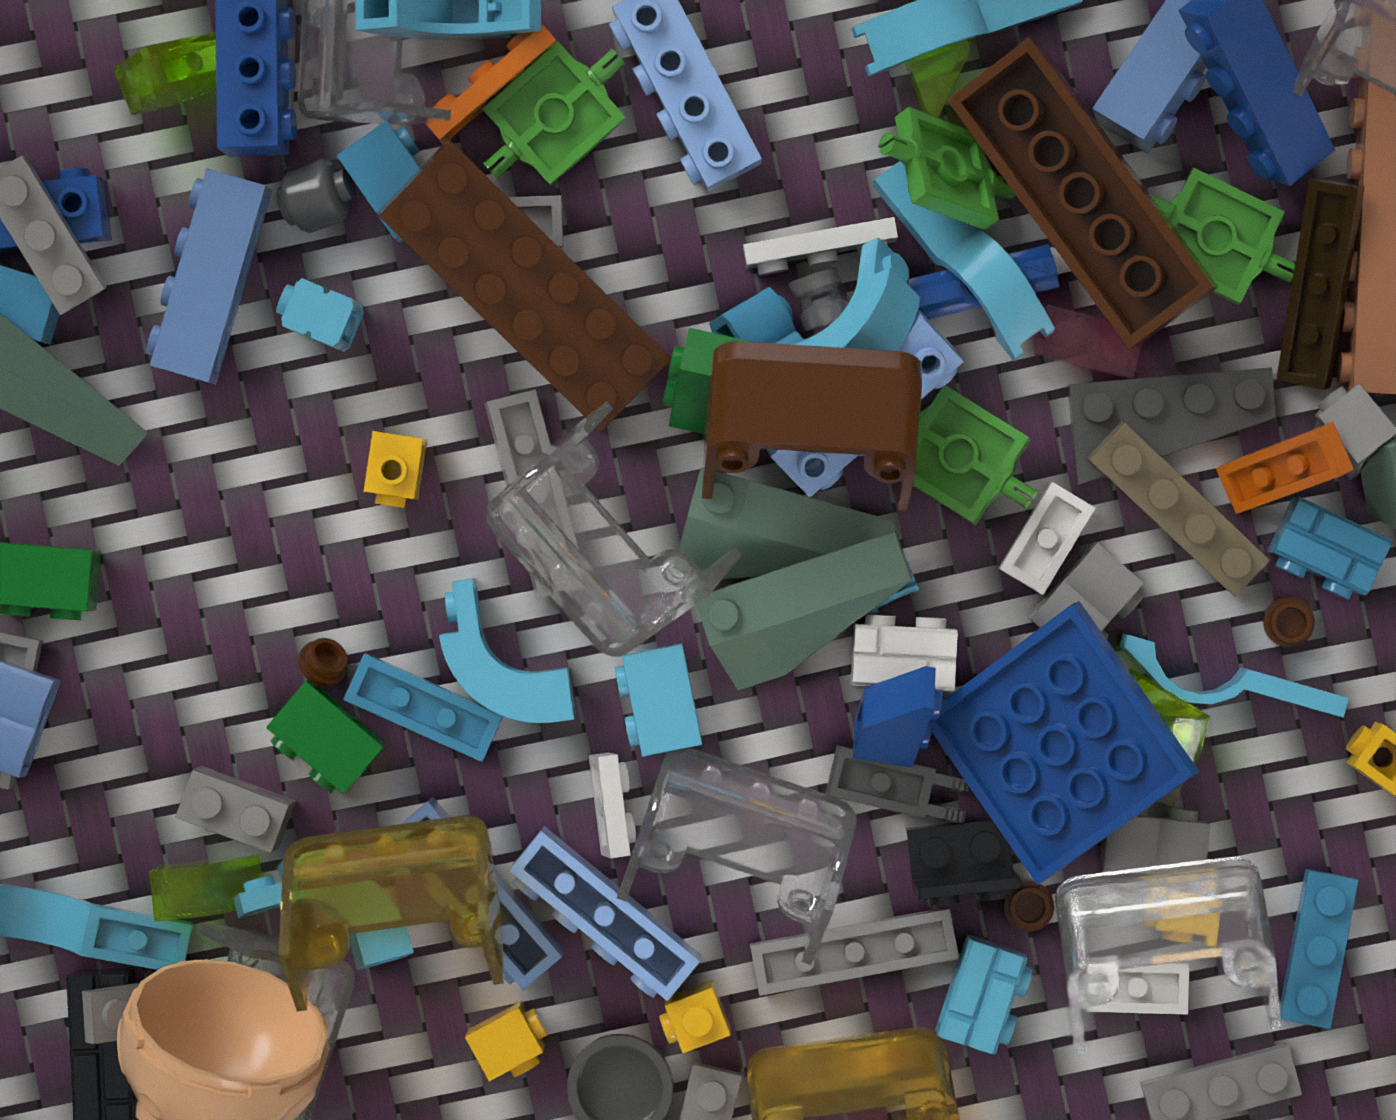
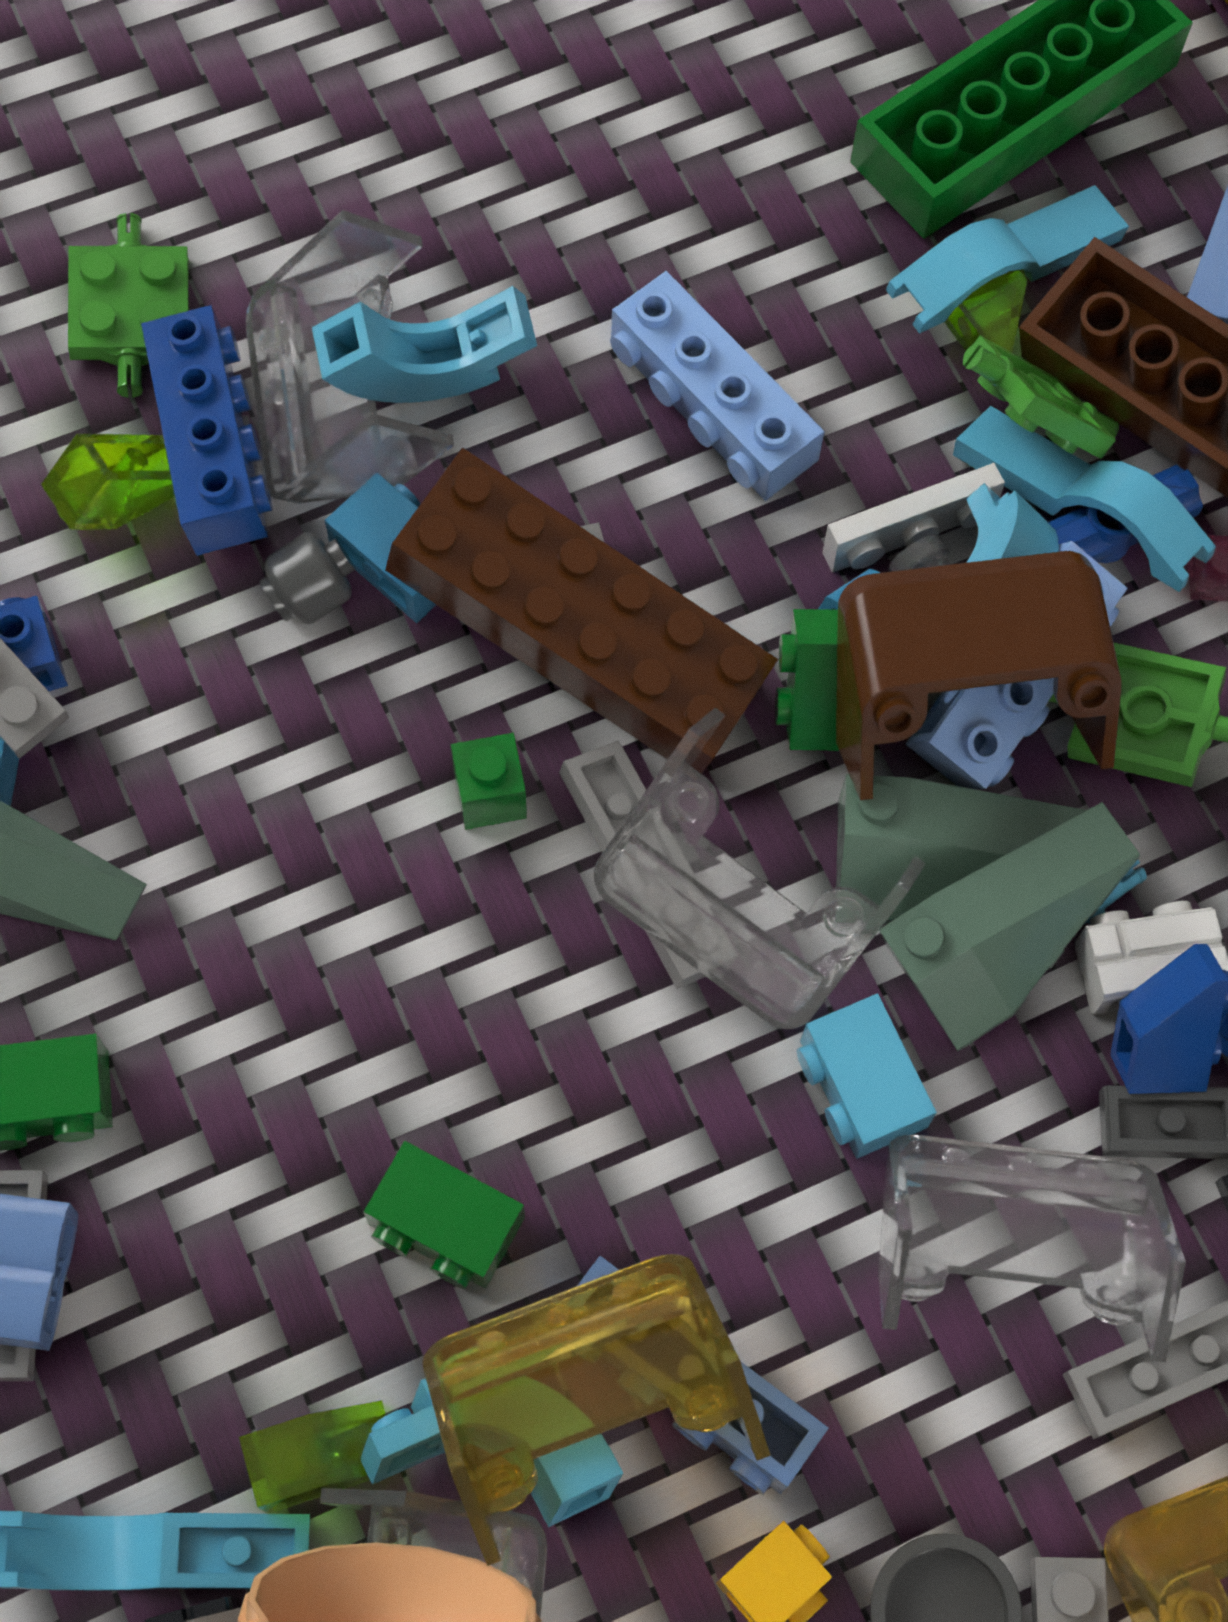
camera: 15 degrees left, 20 degrees down
medium blue brick [146,168,272,385] -> none
light grey brick [175,766,296,853] -> none
medium azure brick [276,278,365,352] -> none
reddish brown plate [298,638,348,687] -> none
dark azure plate [343,653,503,762] -> none
yellow brick [363,431,427,508] -> none
orange plate [426,24,557,144] -> none
medium azure arch [439,578,576,723] -> none
bright green plate [482,41,626,187] -> none
light blue brick [509,826,700,1001] -> none
white plate [588,752,636,858] -> none
yellow brick [659,980,731,1053] -> none
none -> green brick [450,732,527,830]

